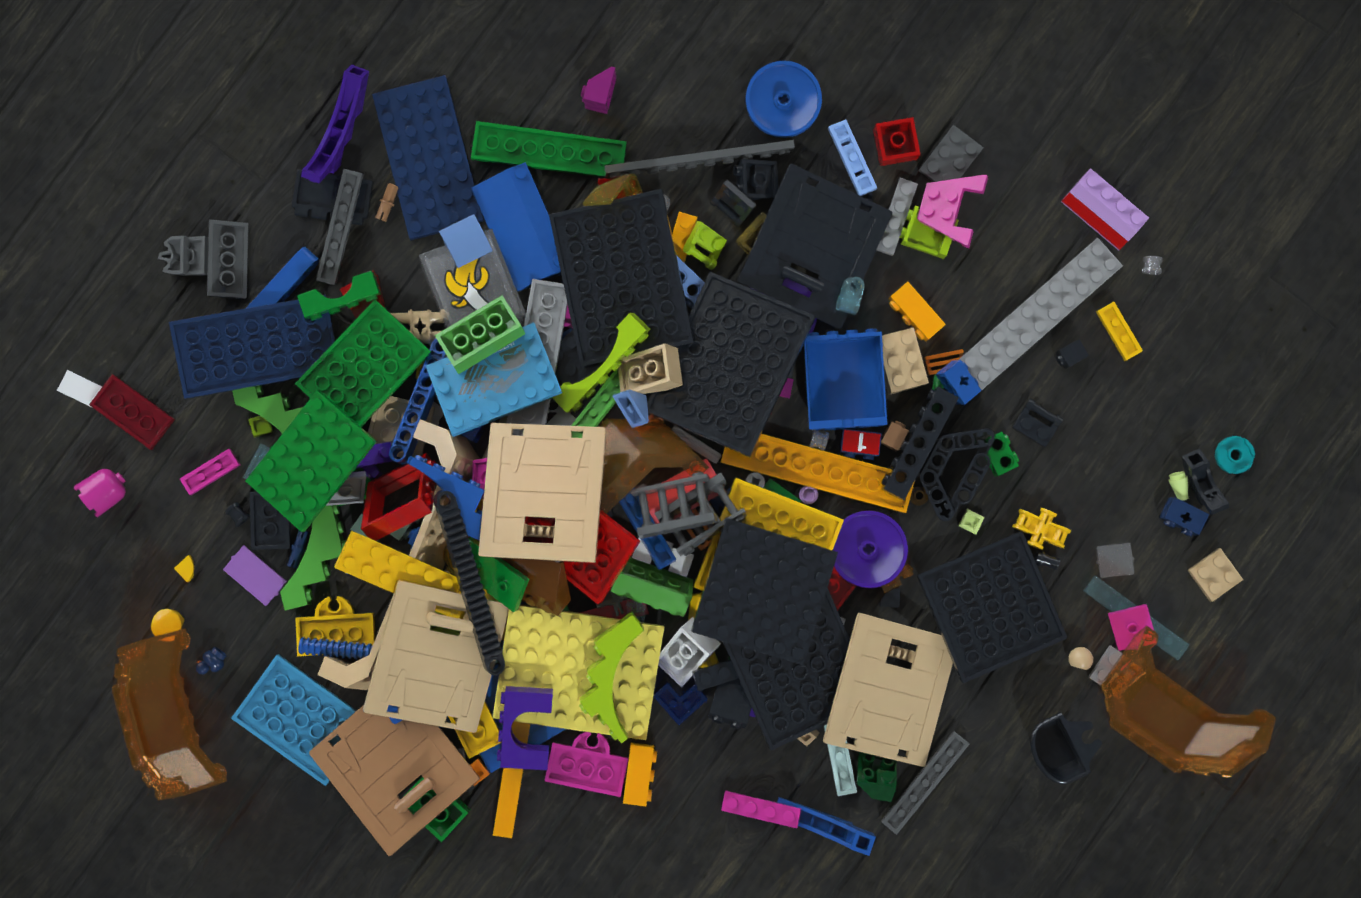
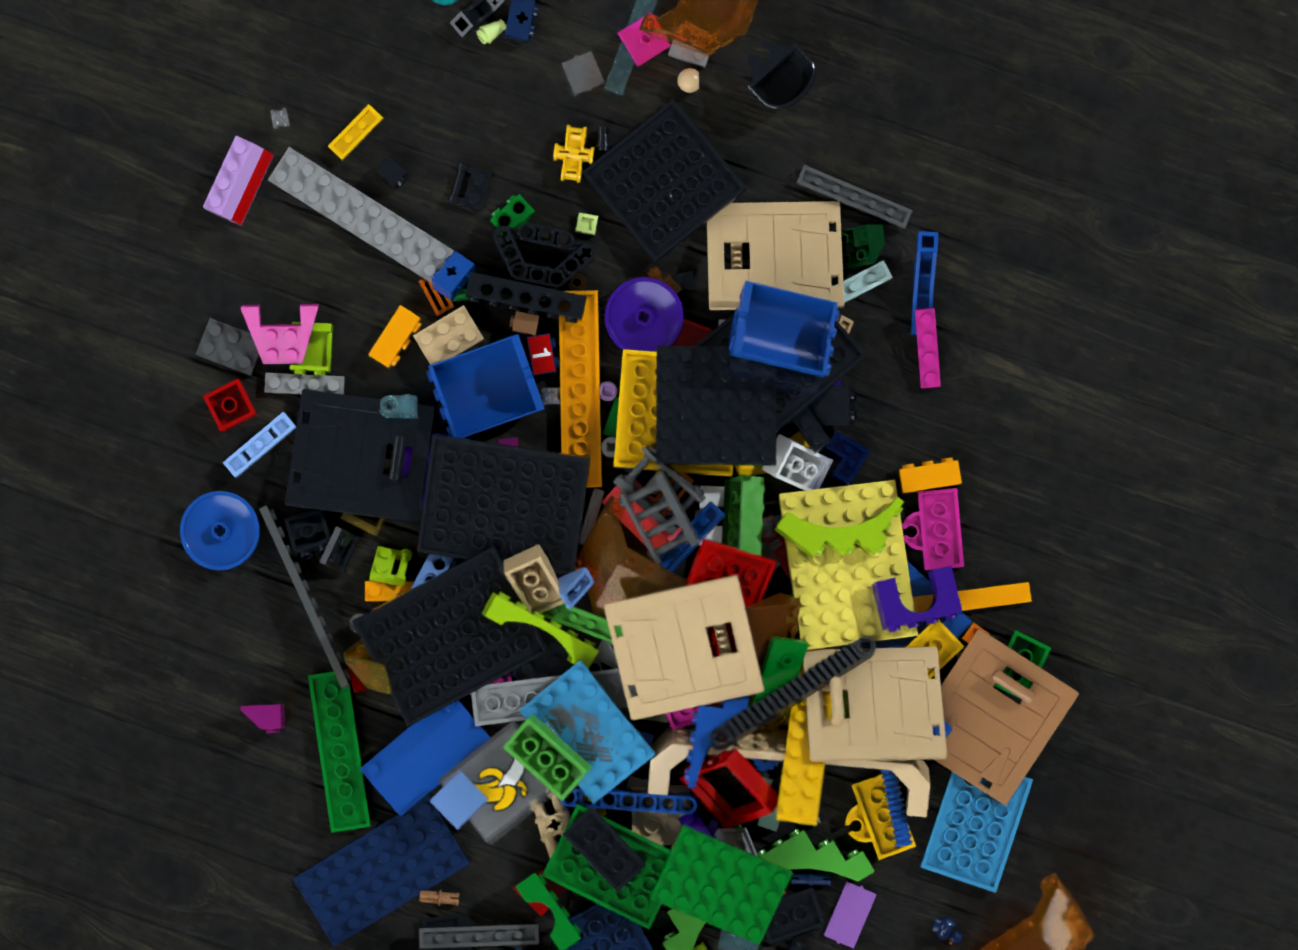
camera: 105 degrees left, 0 degrees up
none -> black plate [563,806,647,893]
none -> blue cylinder [729,281,840,377]

